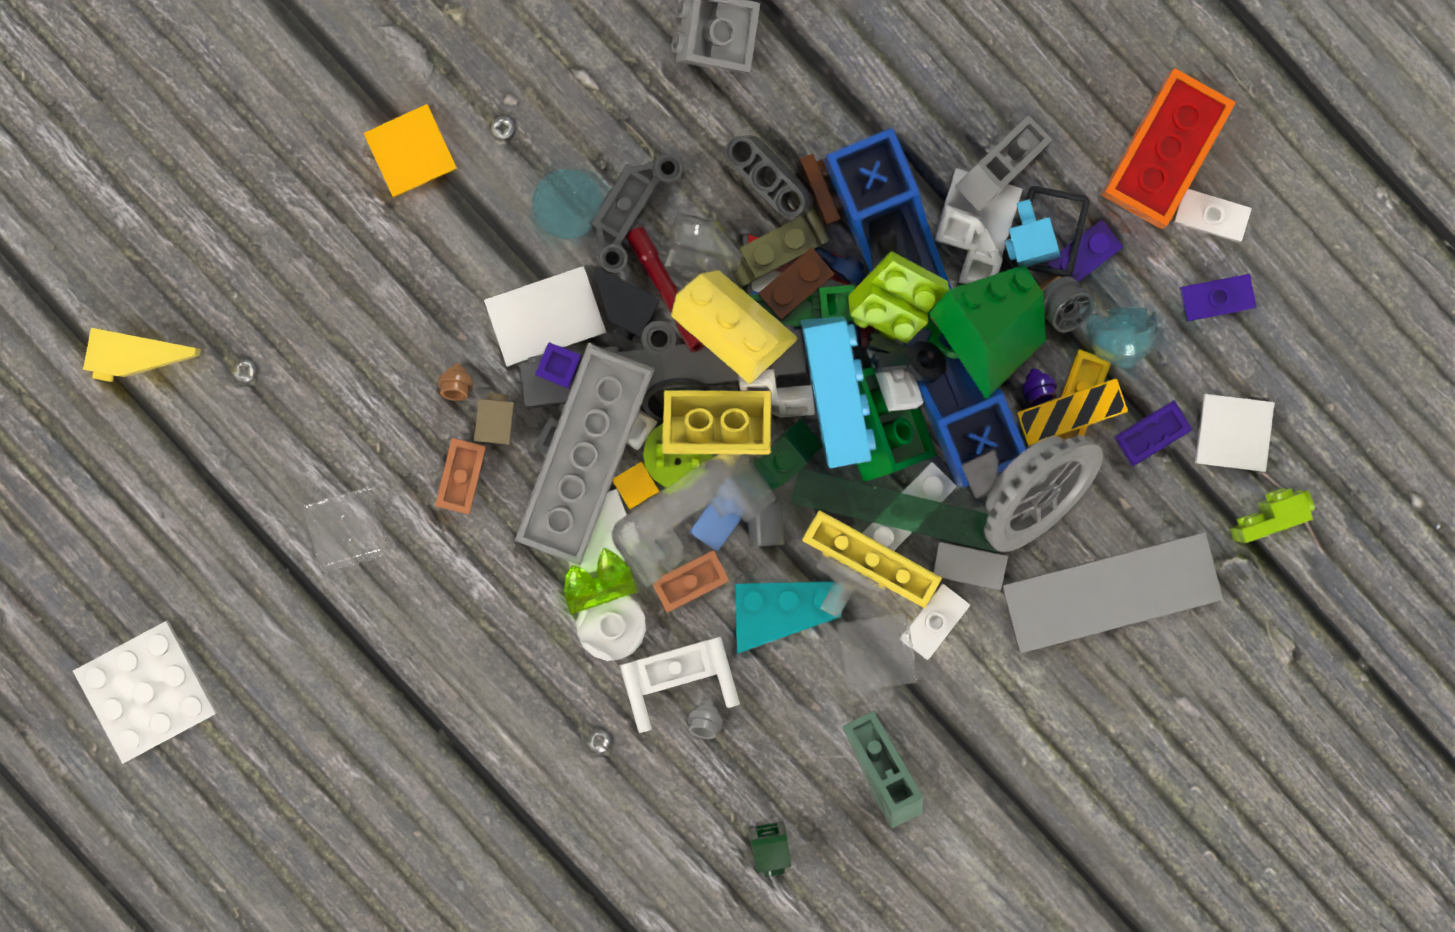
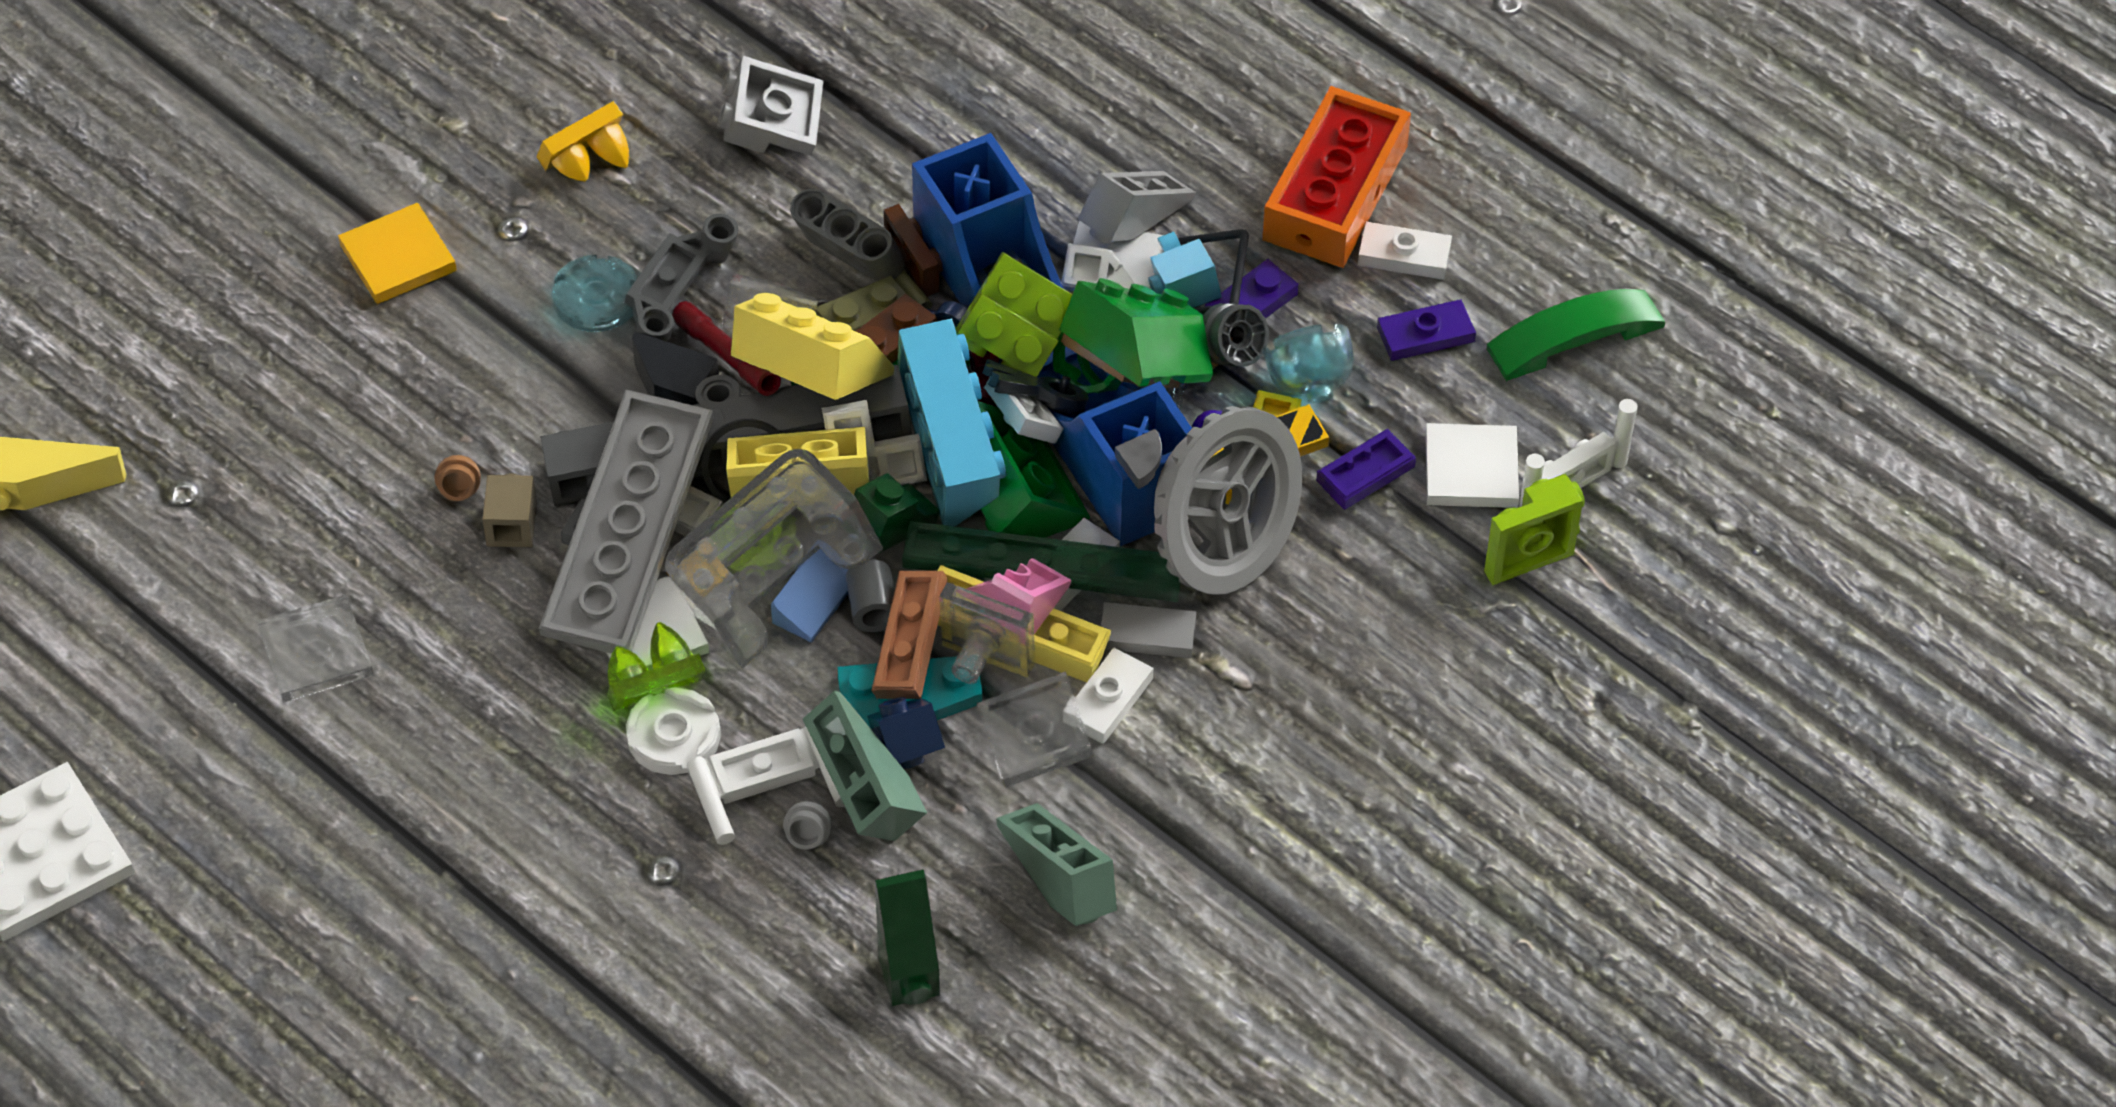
camera: 10 degrees left, 35 degrees down
nougat plate [435,438,487,514] -> none
white tile [484,266,607,367] -> none
dark purple plate [535,342,583,389] -> none
nougat plate [651,549,729,613] -> none
light grey tile [1002,532,1223,654] -> none
none -> yellow tile [536,101,629,182]
none -> sand green slope [803,691,927,841]
none -> dark blue brick [867,697,945,769]
none -> nougat tile [872,571,948,699]
none -> bright pink slope [955,558,1072,637]
none -> green slope [1486,289,1665,381]
none -> white plate [1519,399,1637,507]

